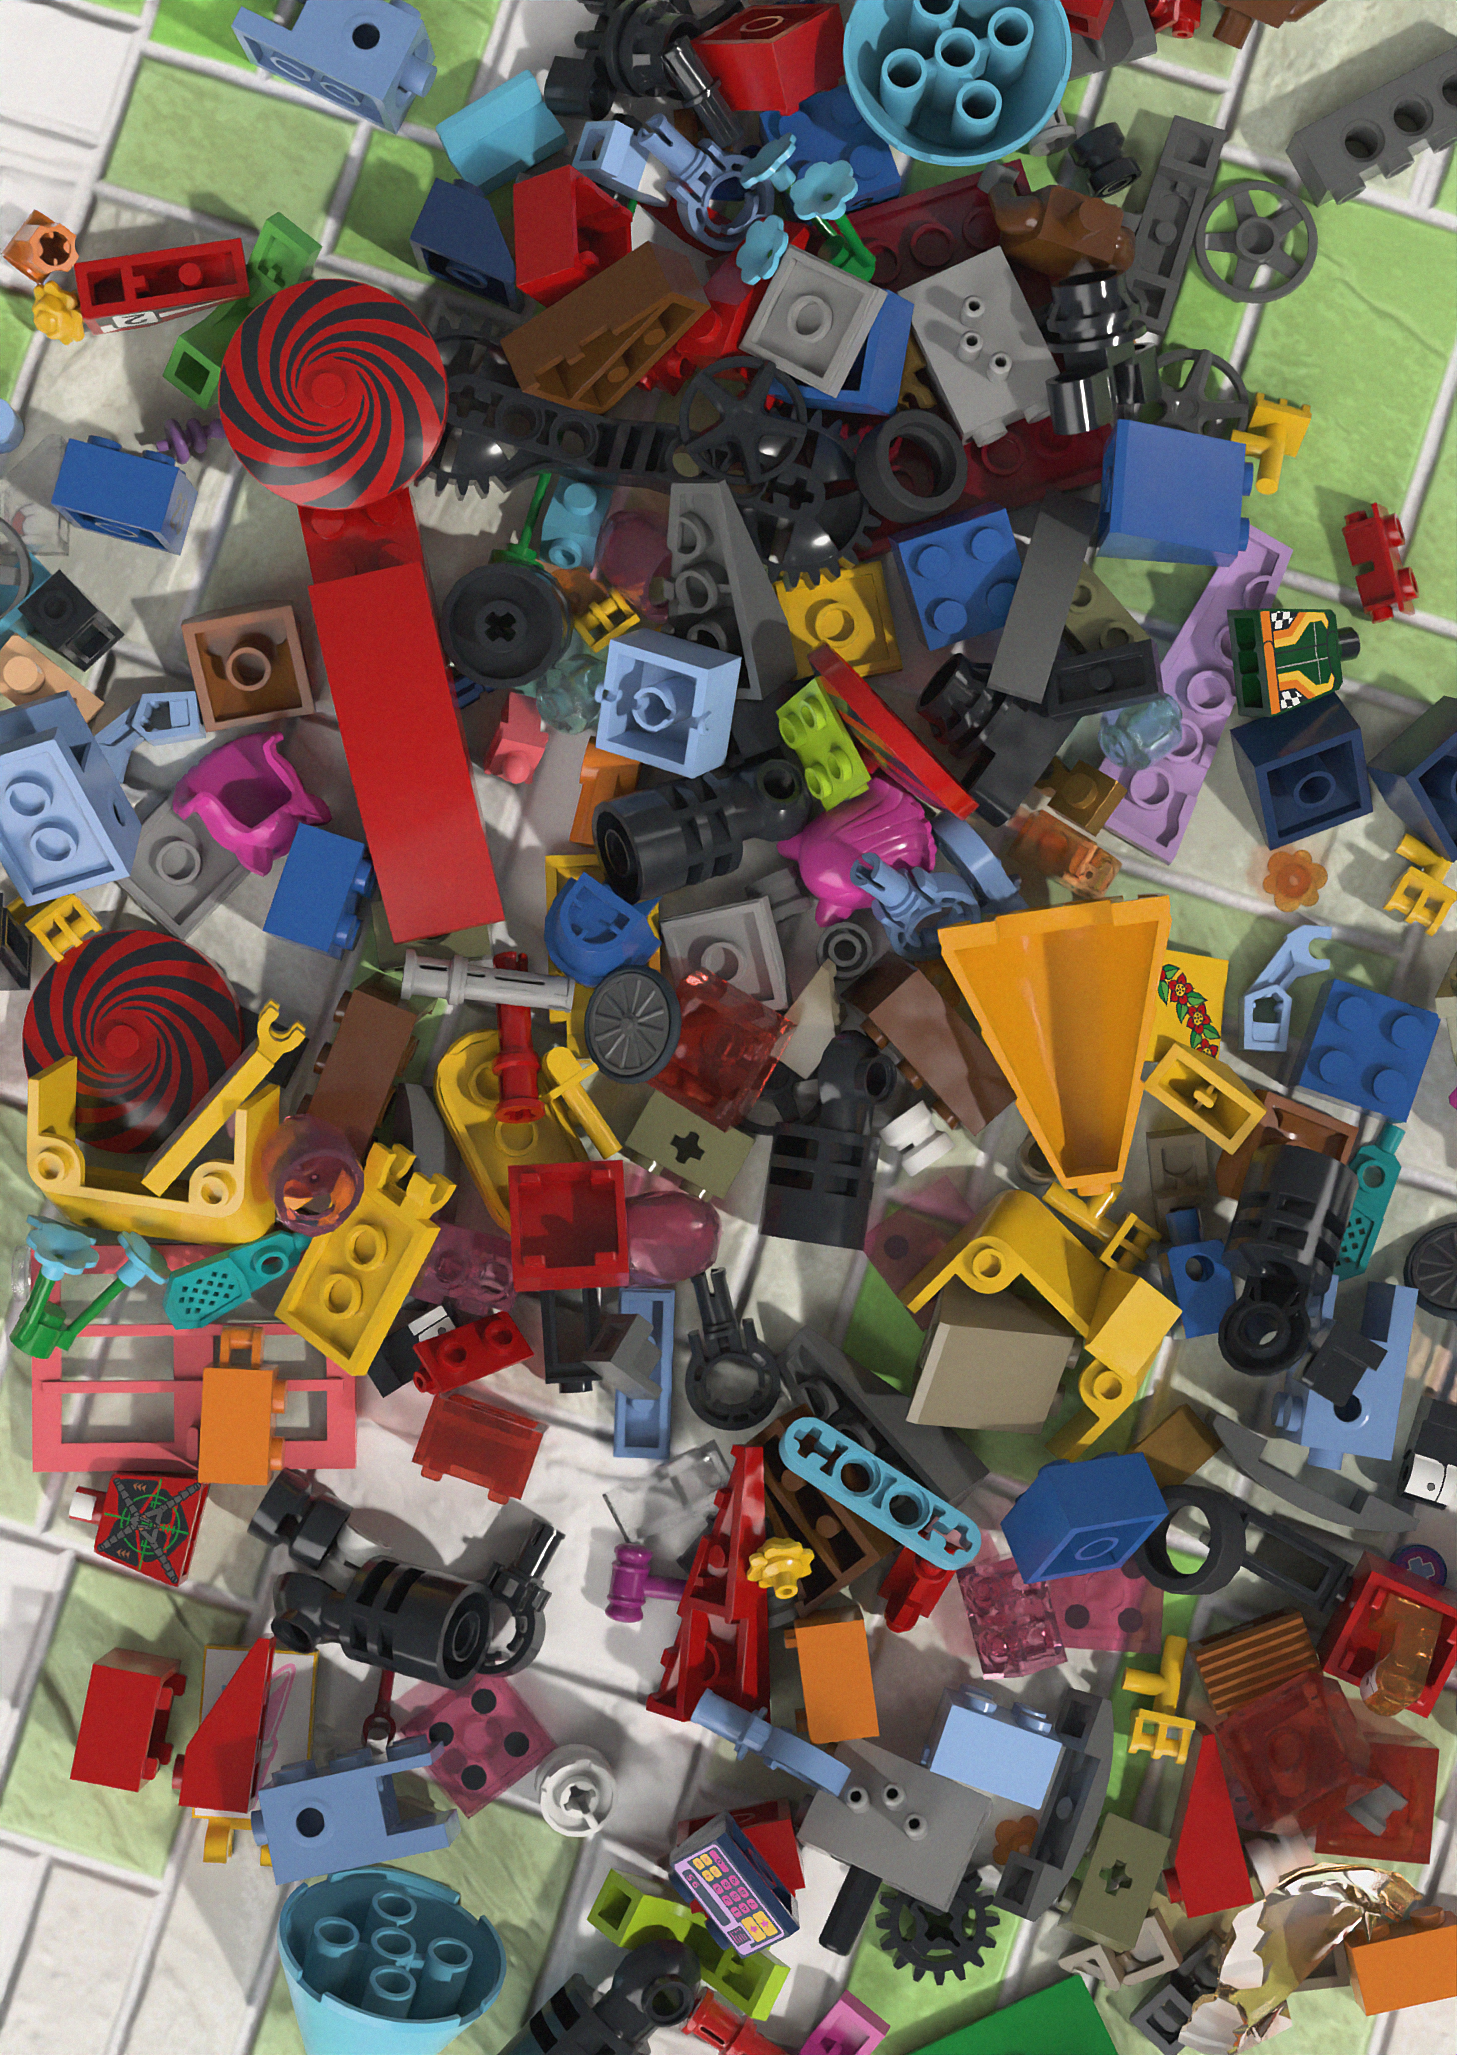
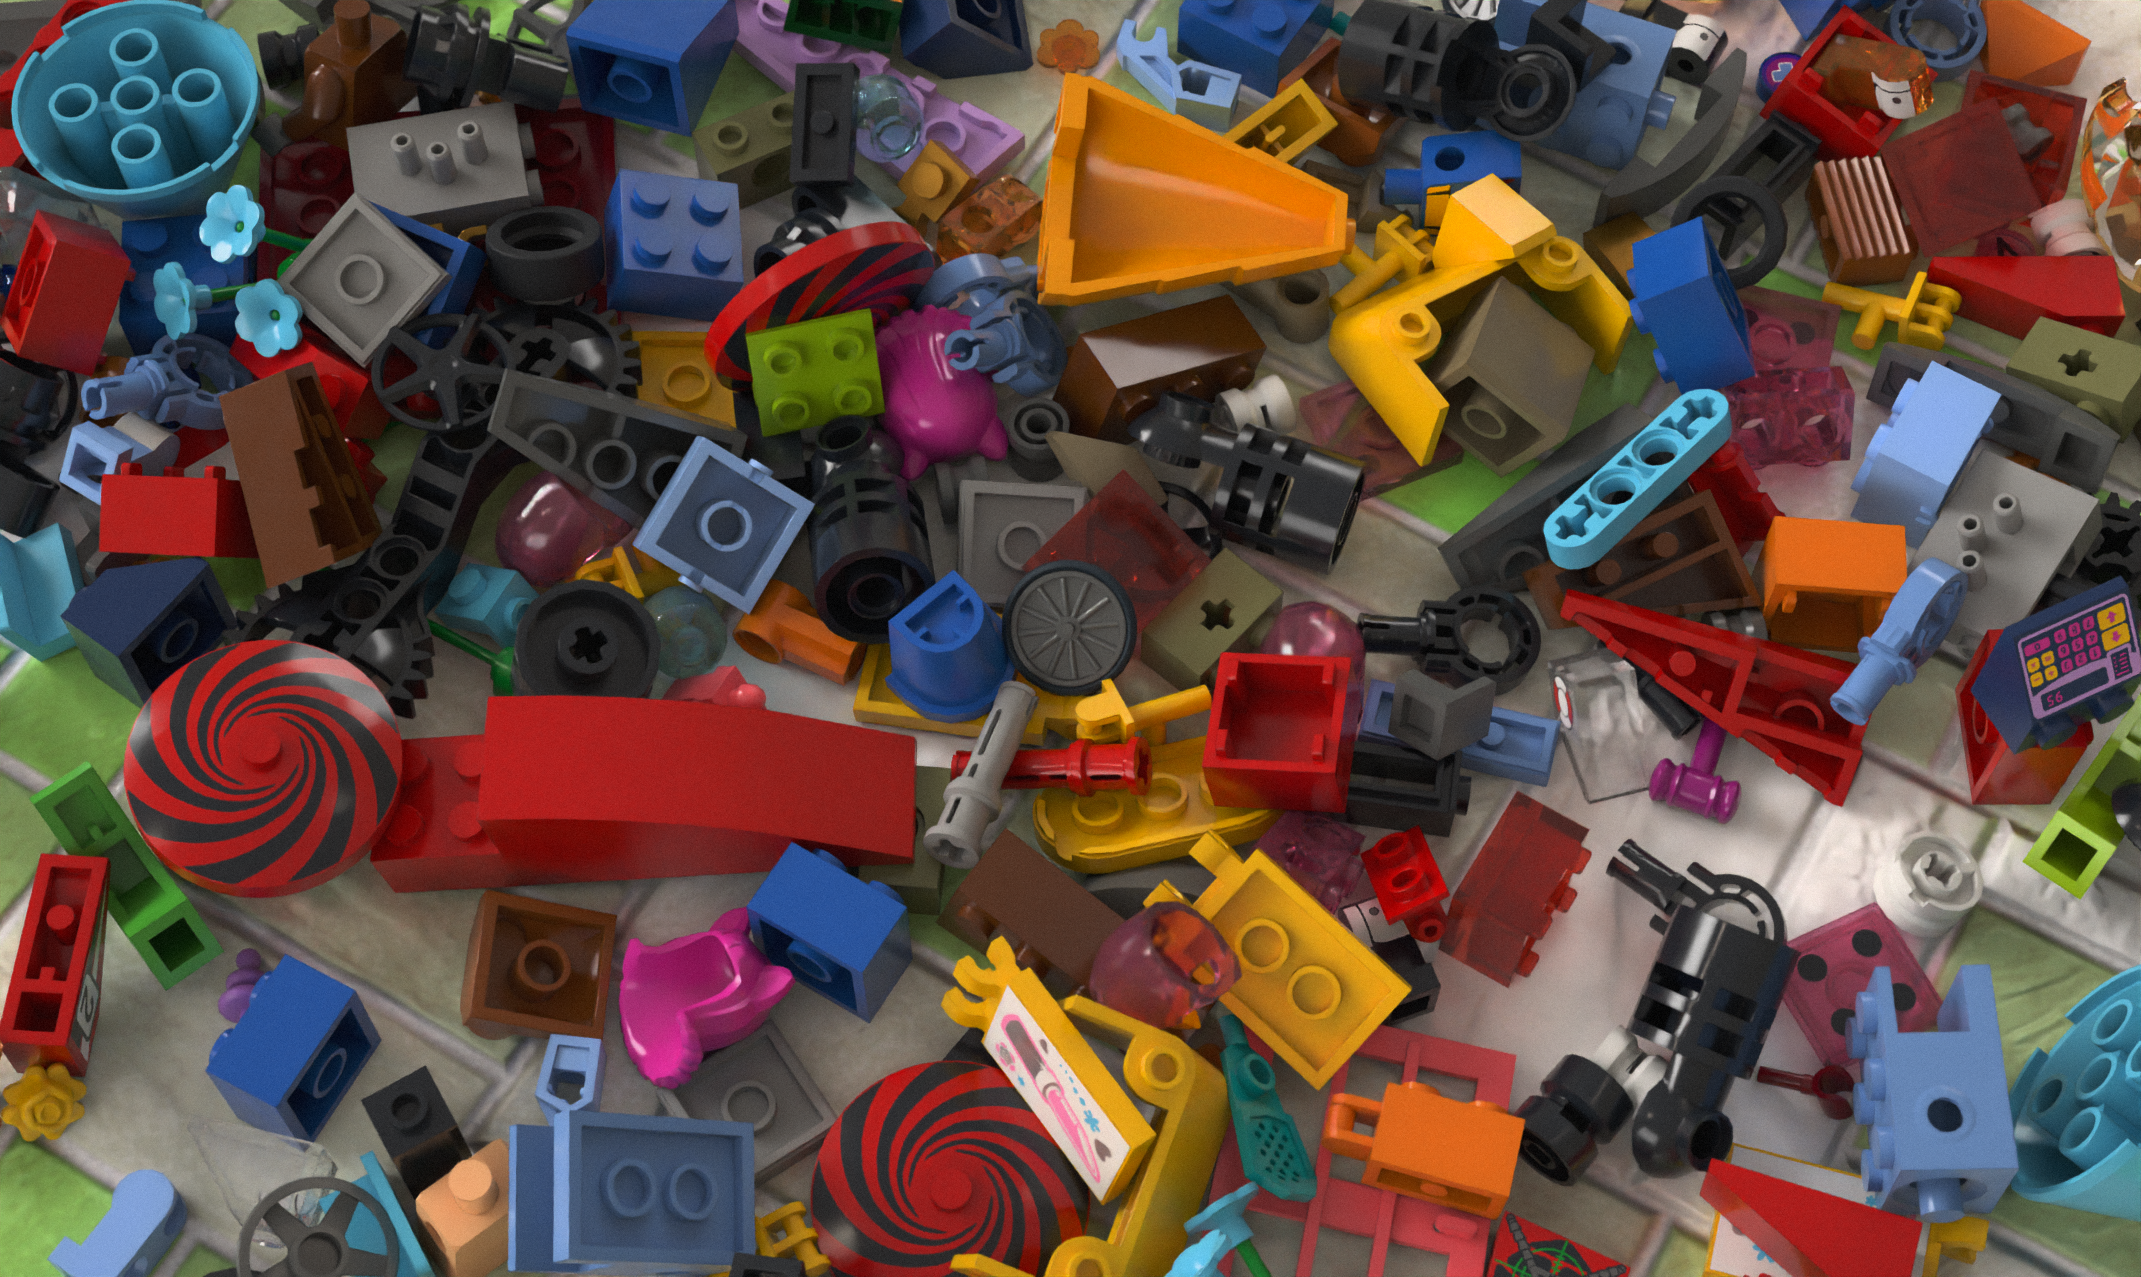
camera: 80 degrees left, 25 degrees down
black axle [657,35,744,148] -> none
yellow plant [747,1537,814,1599] -> none
dark grey slope [986,489,1100,704] -> none

